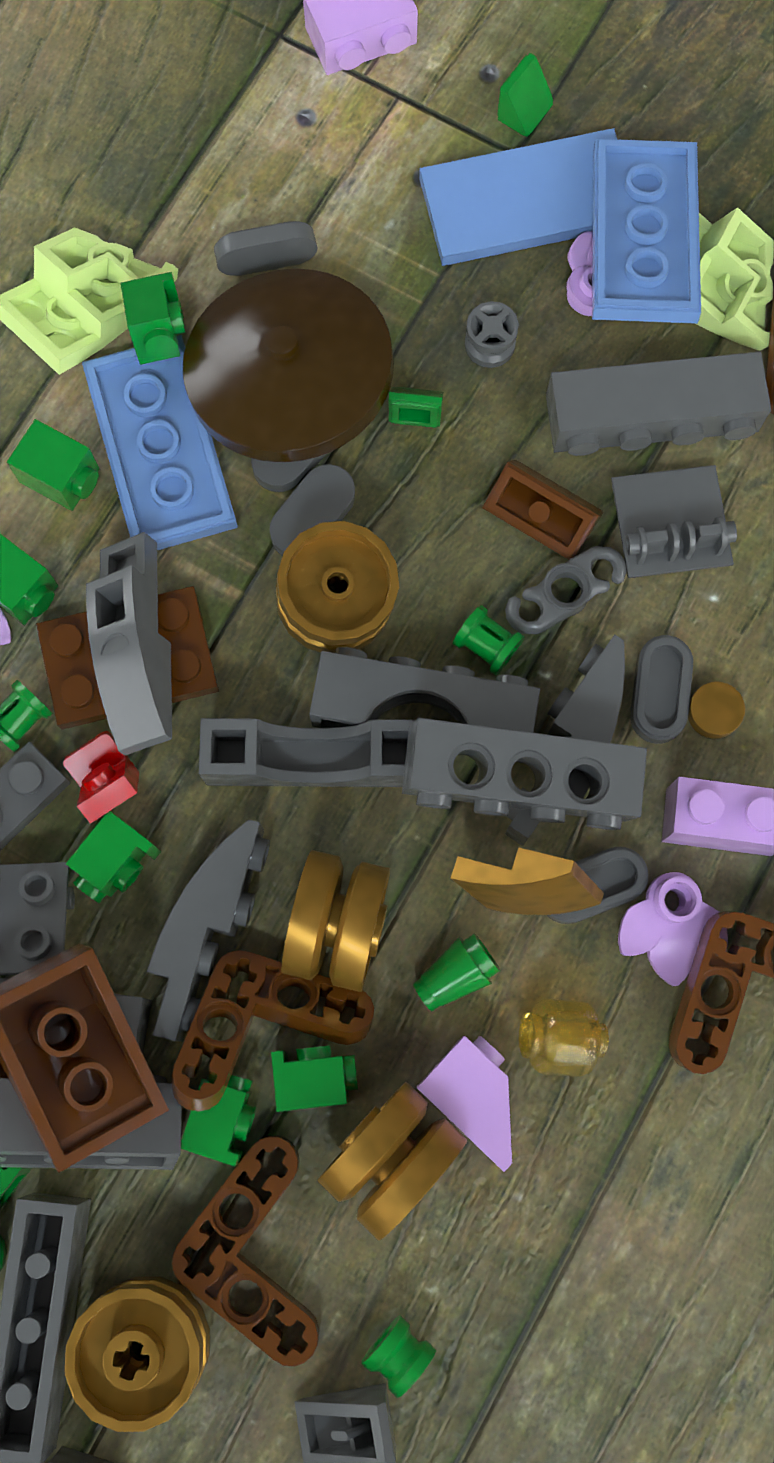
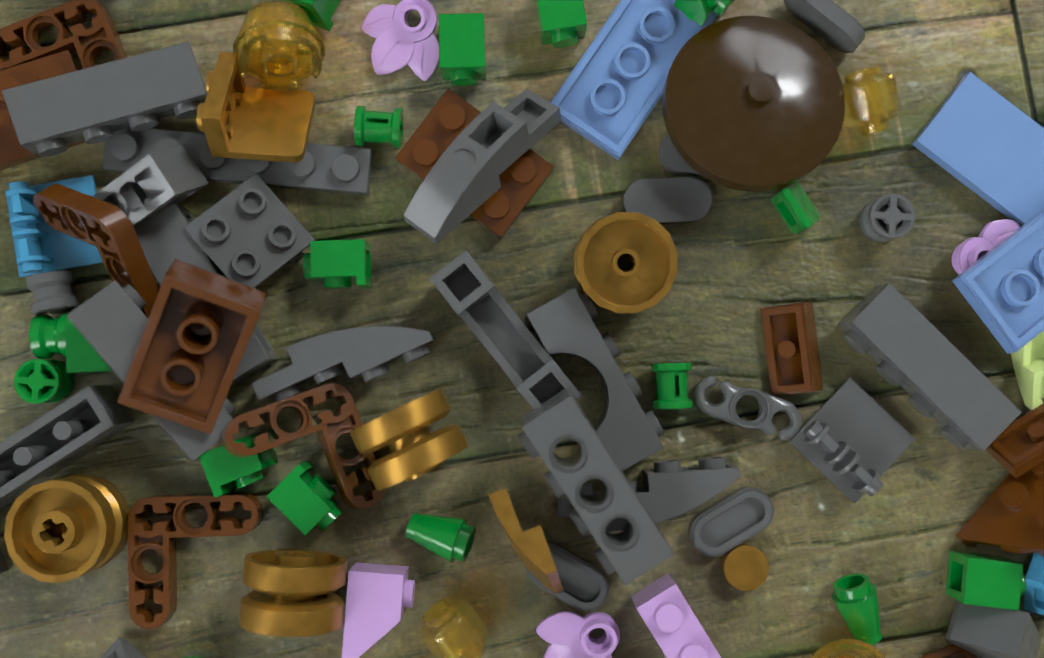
camera: 50 degrees right, 10 degrees up
bracket [63,731,139,824] -> none
none -> clear yellow head [842,65,902,135]

